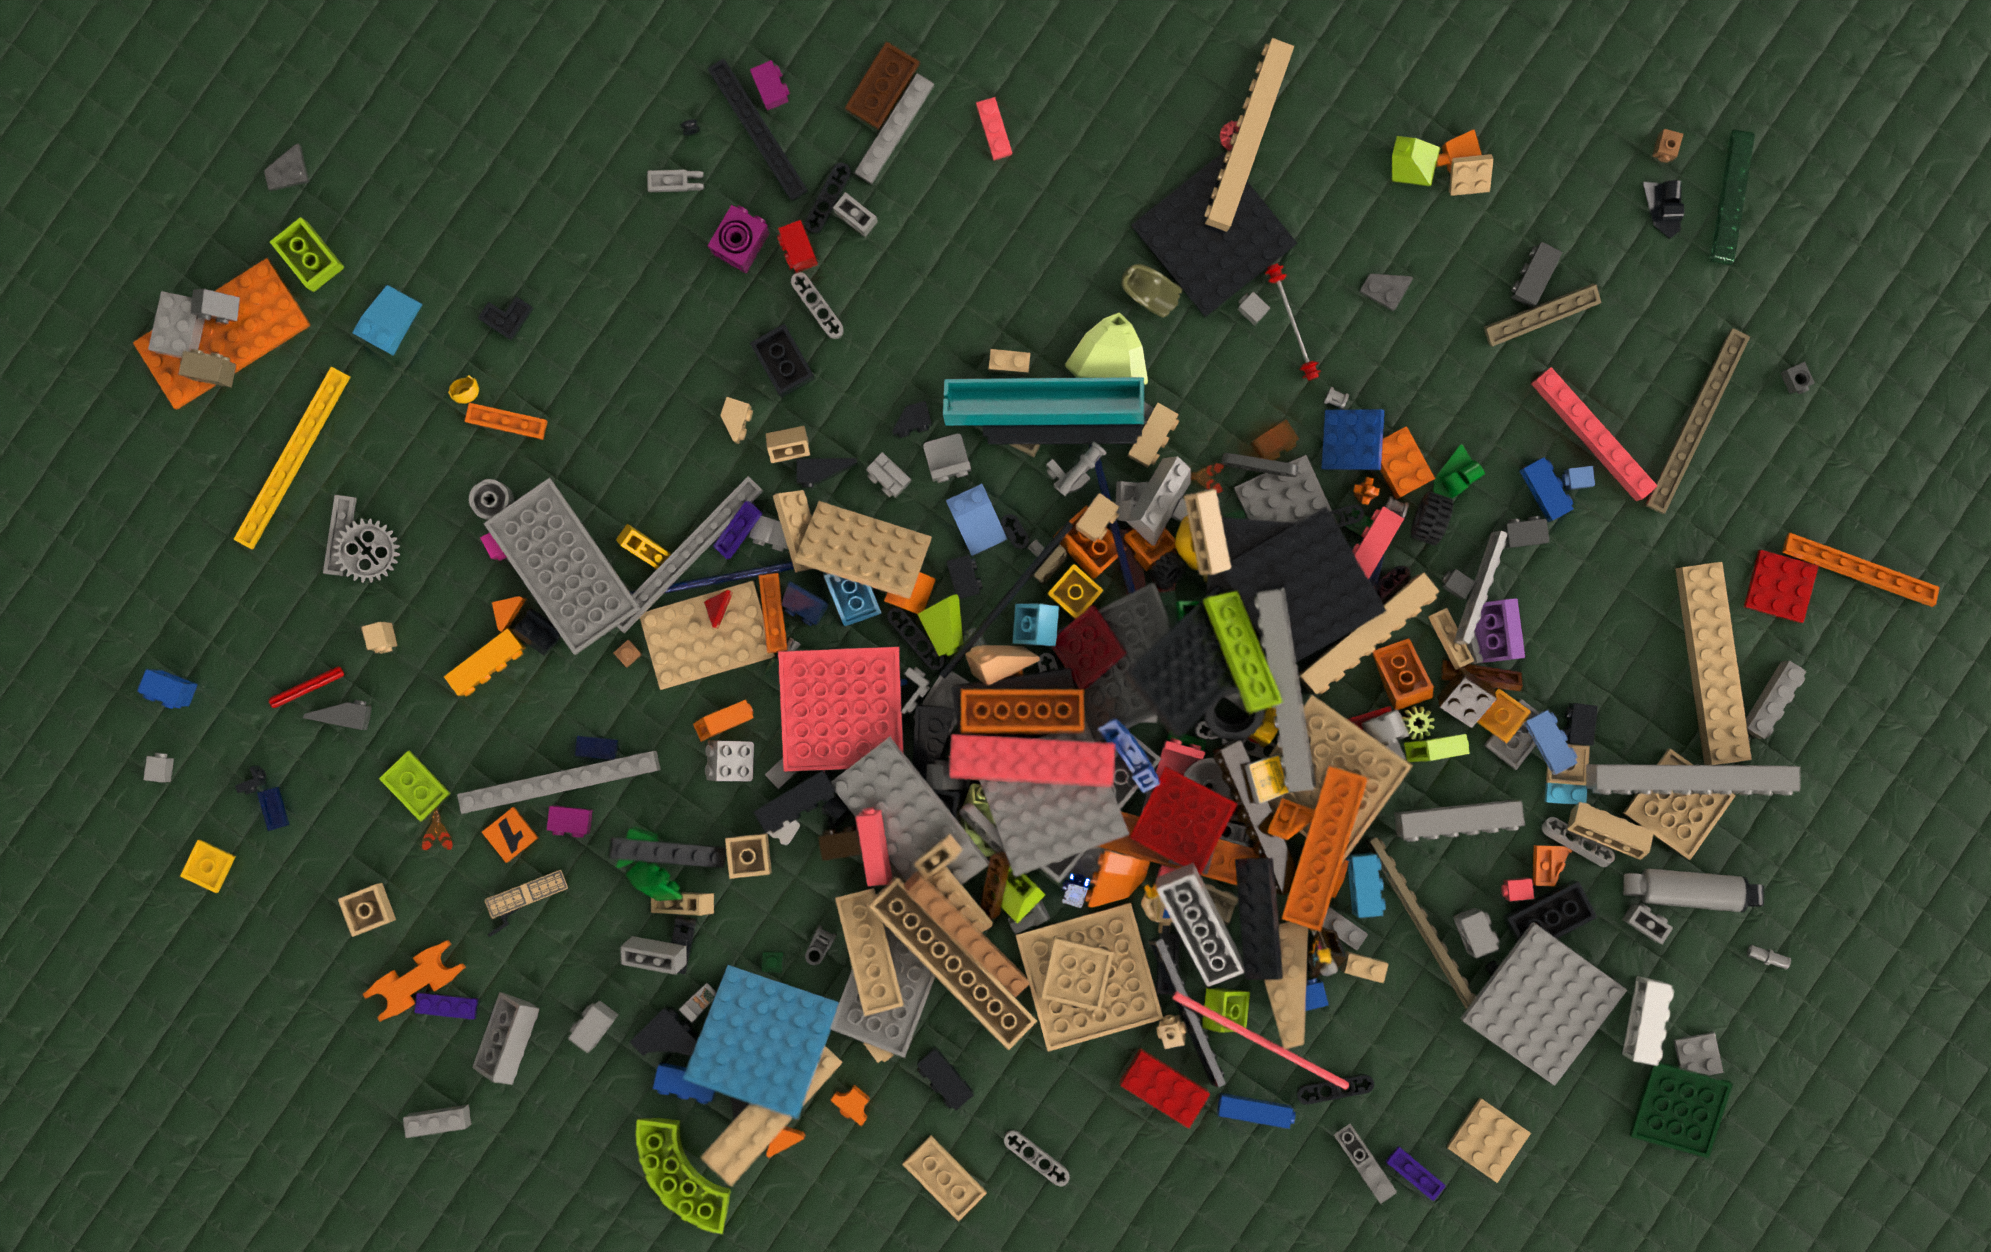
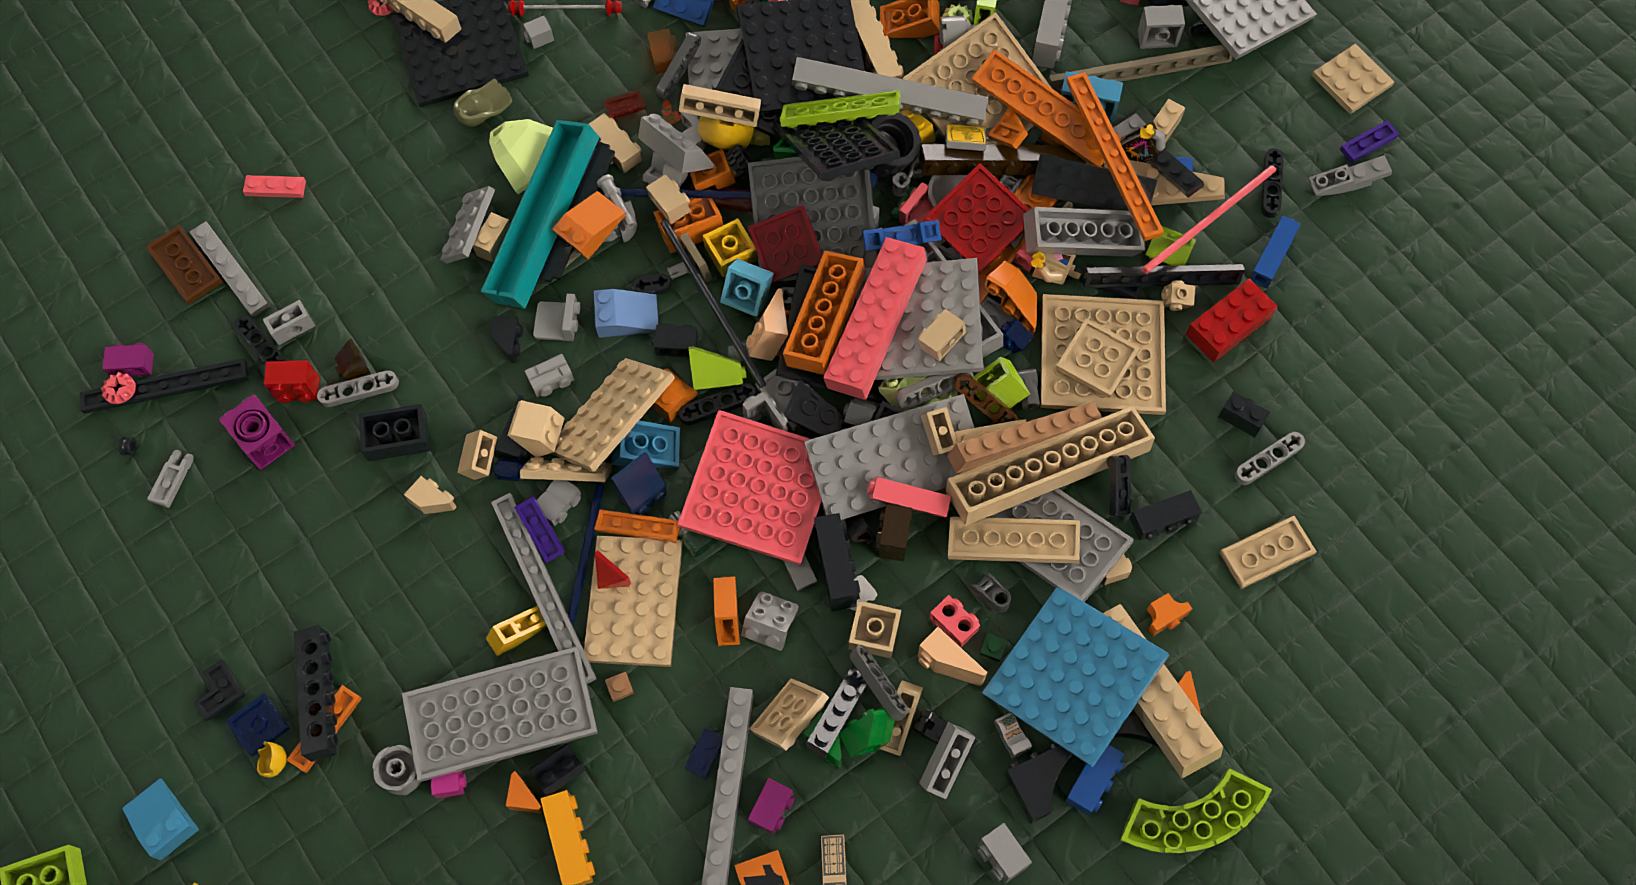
camera: 70 degrees left, 20 degrees down
none -> coral gear [101,372,136,404]
none -> clear blue plate [226,693,290,757]
none -> black brick [294,625,339,762]
none -> dark brown slope [335,339,370,381]
none -> light grey plate [440,186,495,264]
none -> clear blue brick [494,459,526,481]
none -> tan slope [507,400,565,457]
none -> orange slope [552,191,626,259]
none -> clear red plate [603,90,646,119]
none -> tan plate [749,678,829,751]
none -> dark grey beam [850,645,909,721]
none -> light nougat slope [917,627,987,686]
none -> tan brick [918,309,966,362]
none -> coral brick [929,595,980,648]
none -> orange plate [1066,72,1164,241]
none -> black plate [1107,455,1131,516]
none -> black plate [1150,150,1204,198]
none -> black brick [1218,391,1270,438]

